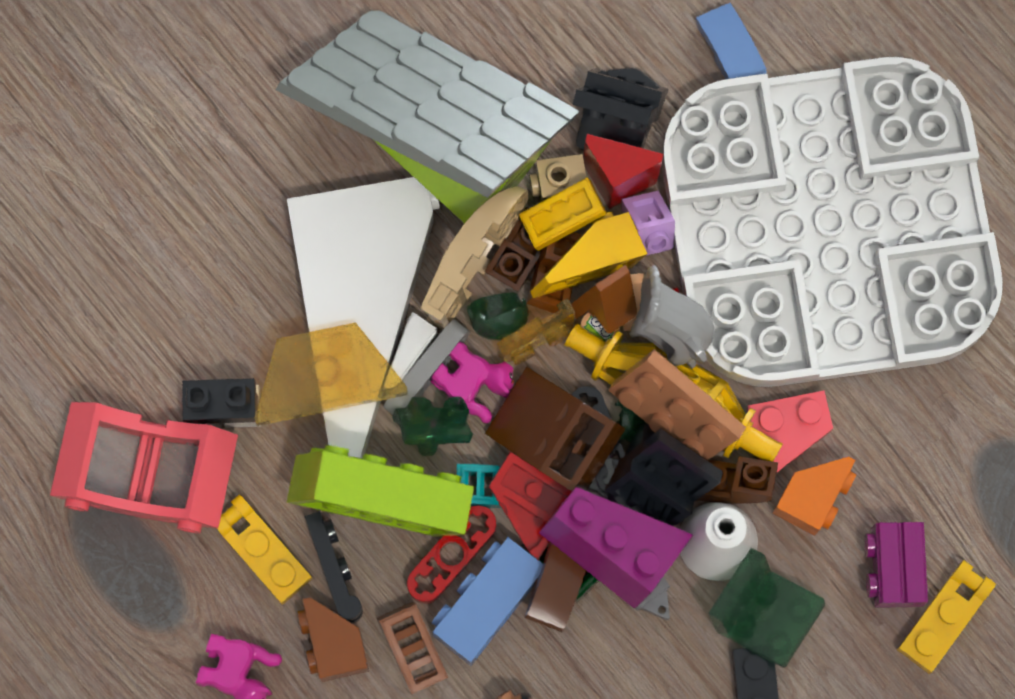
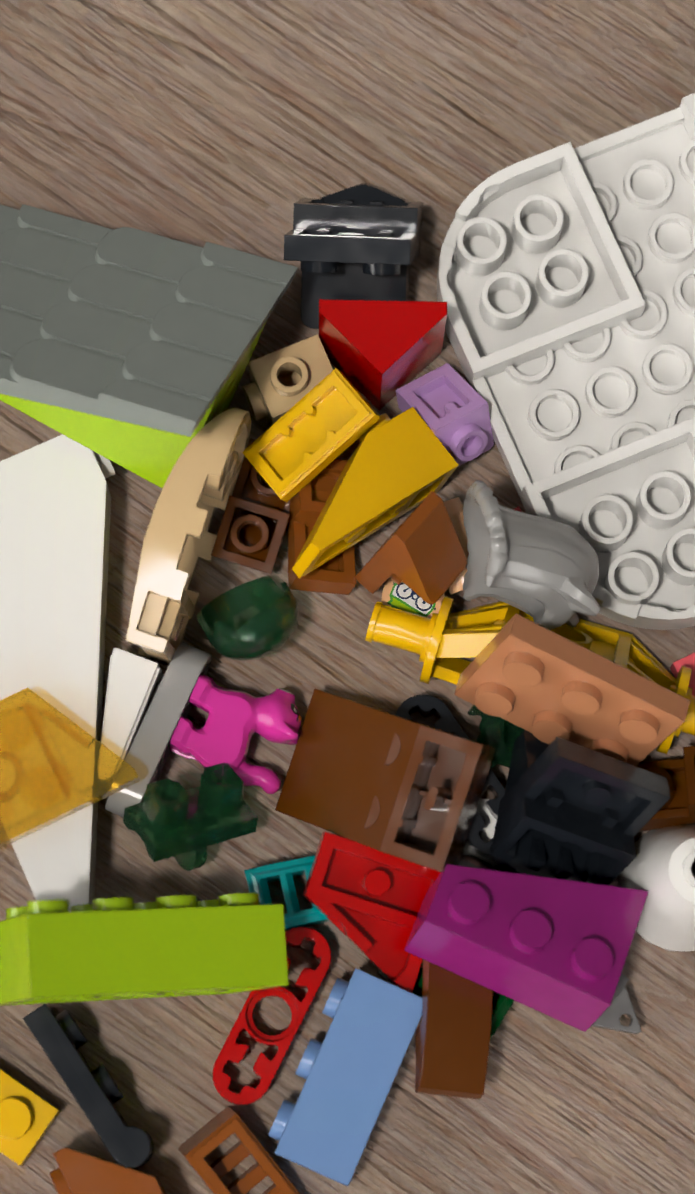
camera: 15 degrees left, 0 degrees up
clear yellow wing [496,298,575,365] -> none
medium blue slope [696,3,767,79] -> none

